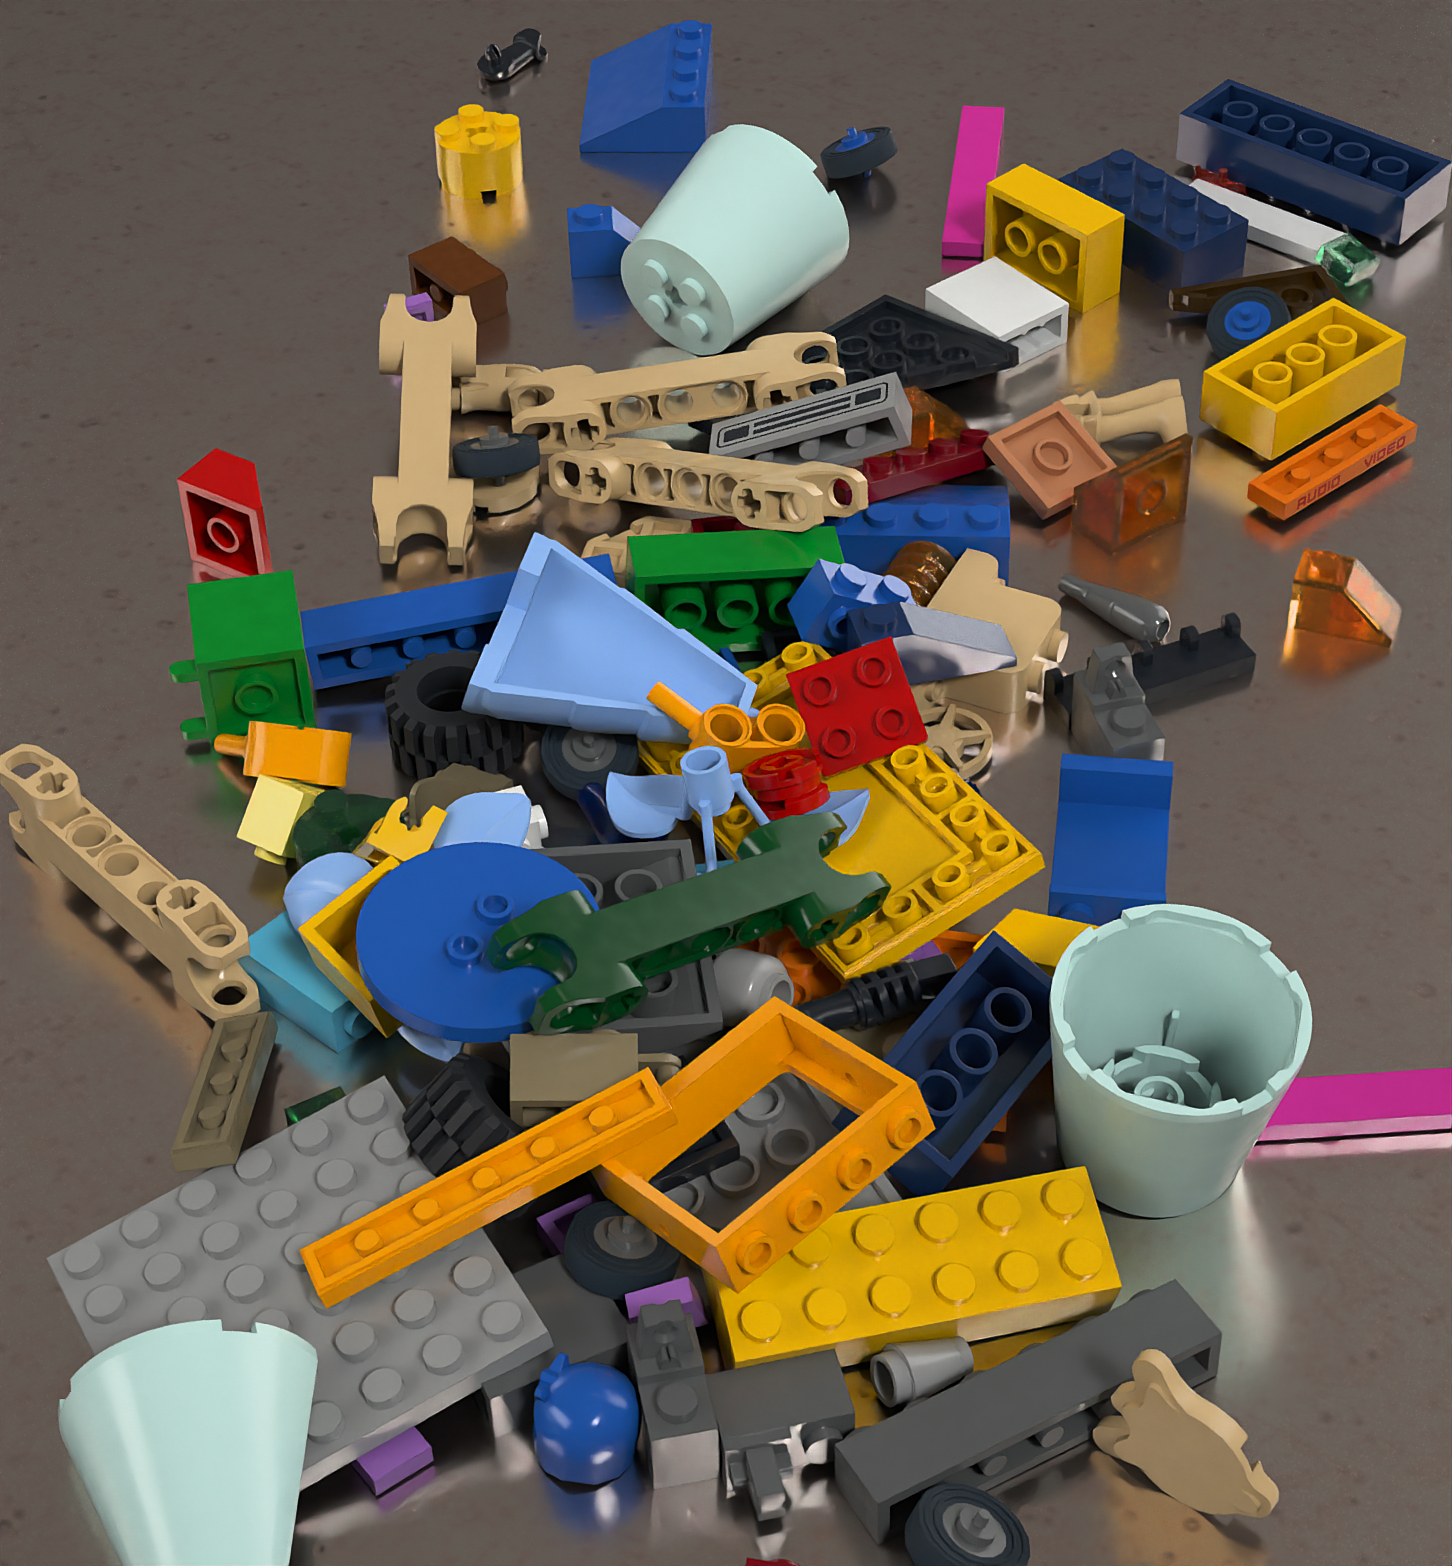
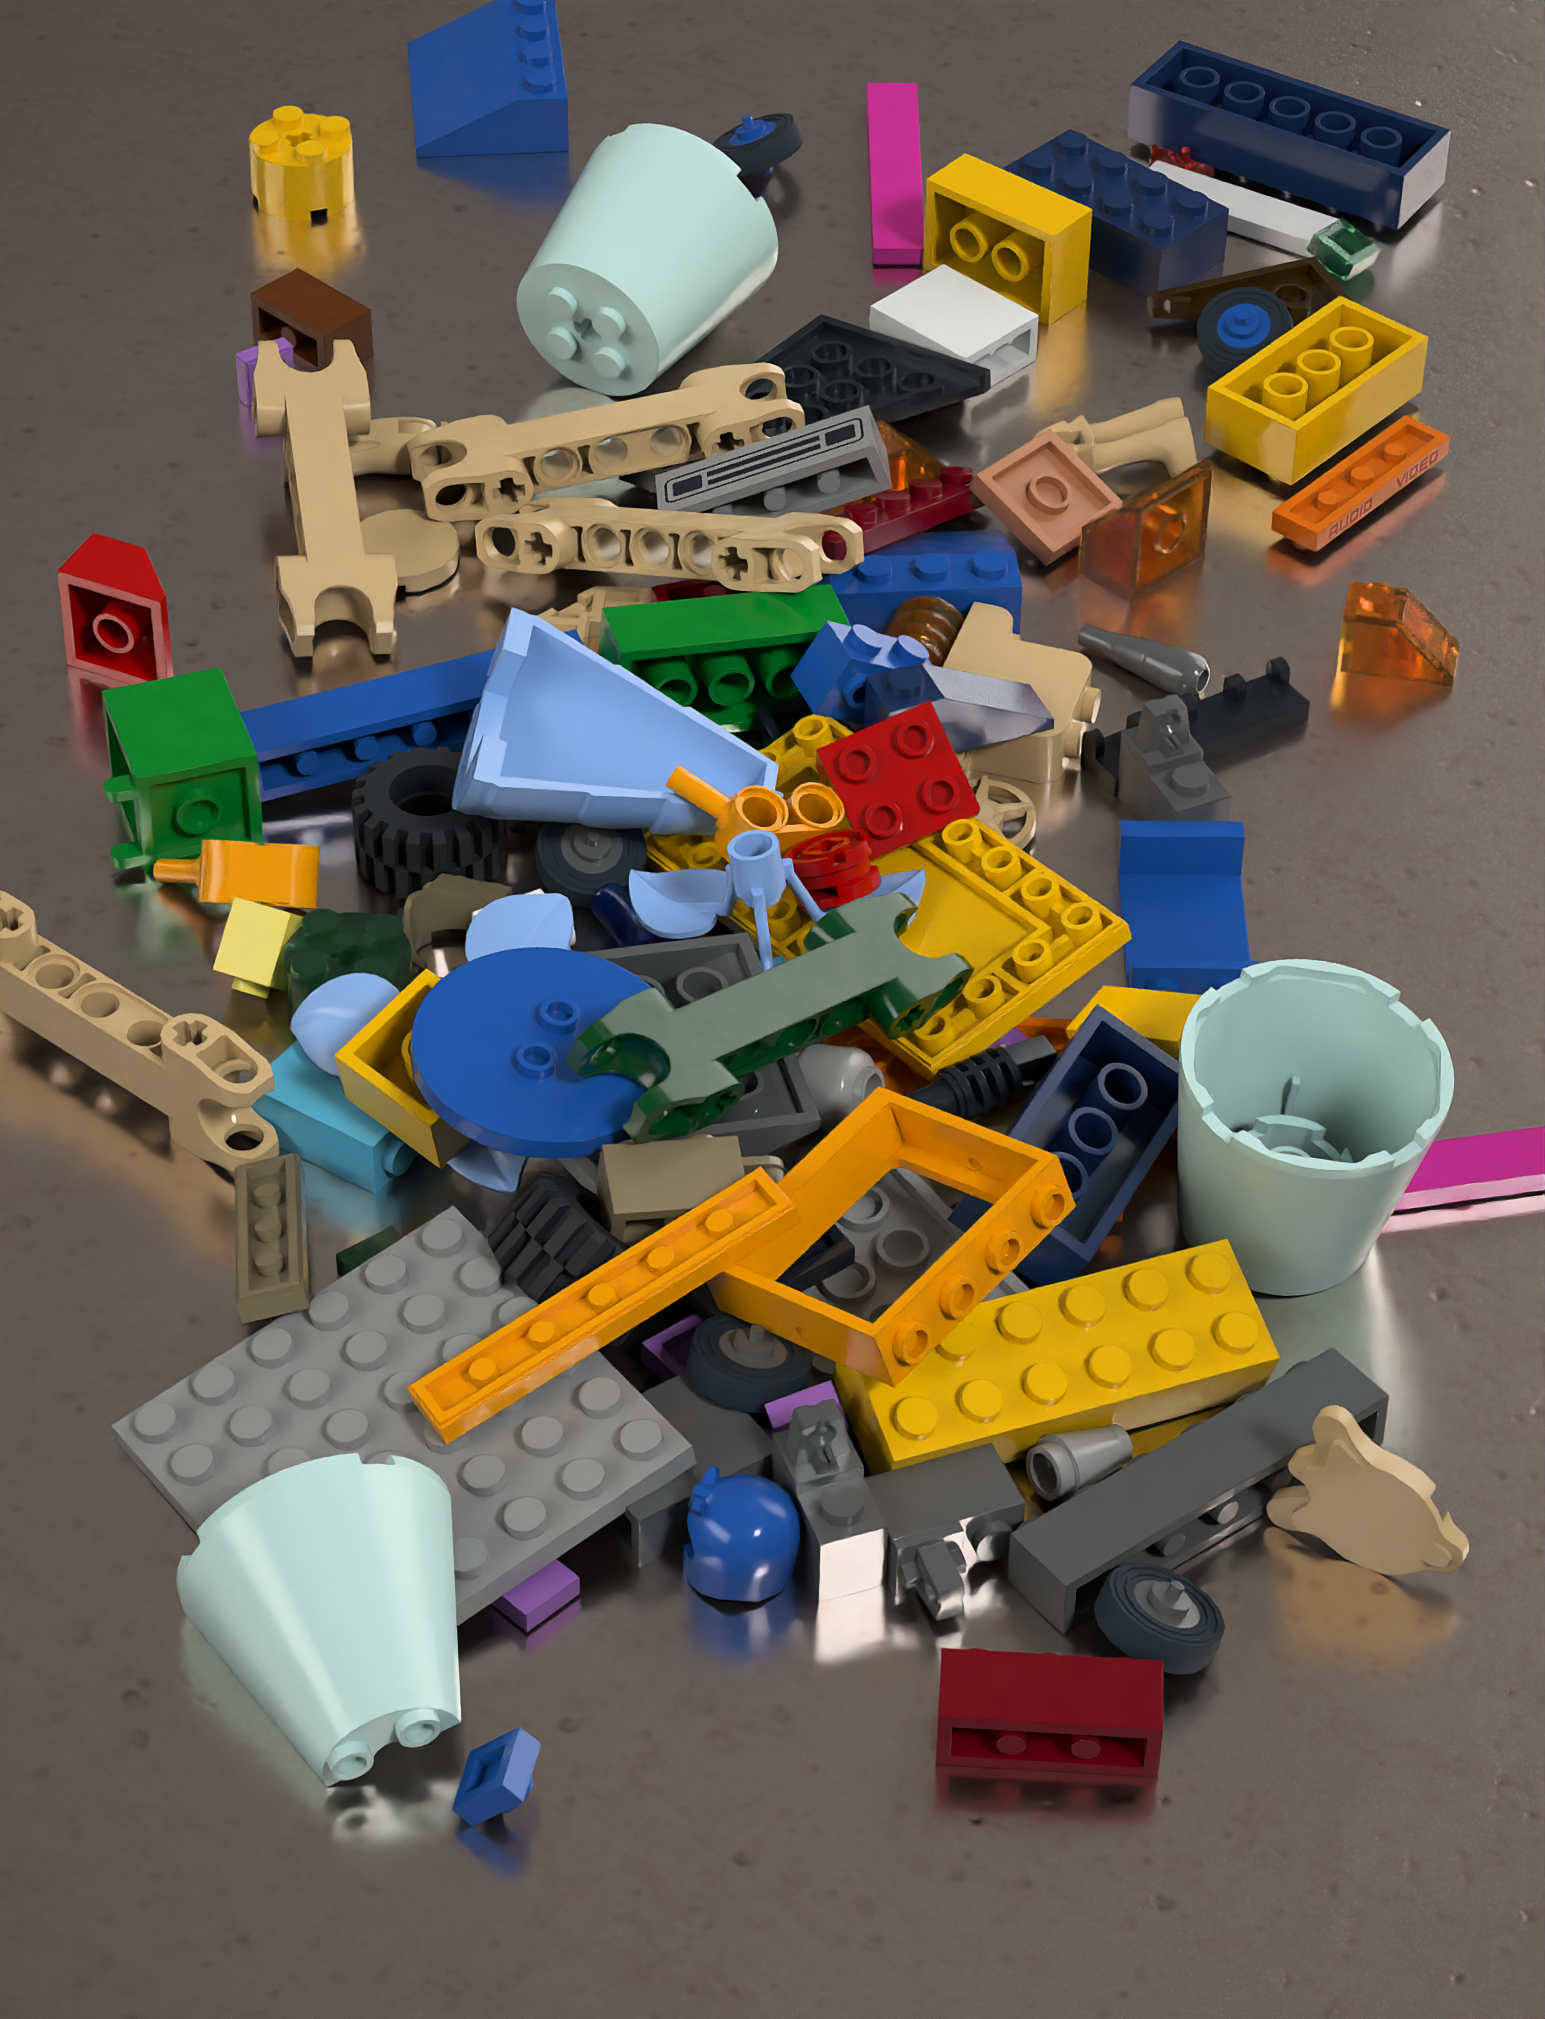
camera: 10 degrees left, 0 degrees up
yellow hinge [351,797,448,868] -> none
black wheel [452,425,540,485] -> none
black piece [477,28,548,81] -> none
blue slope [567,204,641,278] -> none

